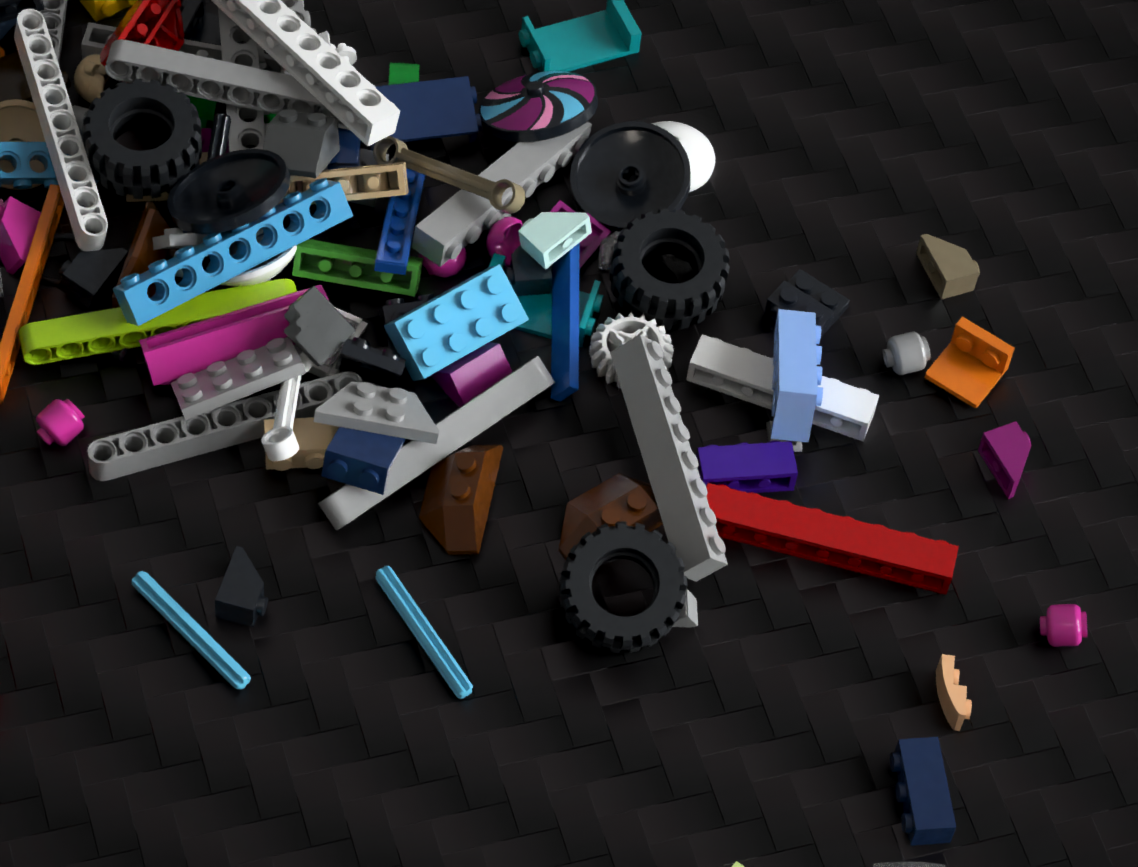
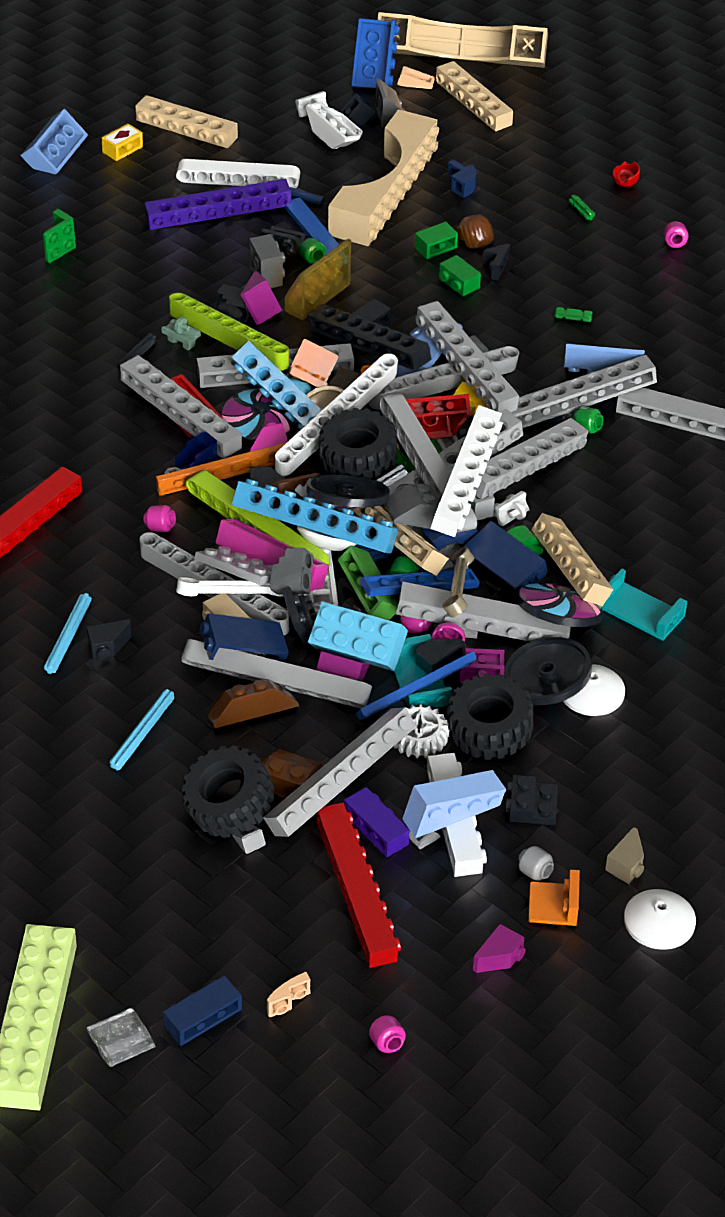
camera: 65 degrees right, 10 degrees down
light grey wing [314,381,439,444] -> none
light aqua slope [518,212,592,270] -> none
none -> green head [389,555,419,575]
none -> tan brick [532,513,613,606]
none -> white dish [624,889,696,949]

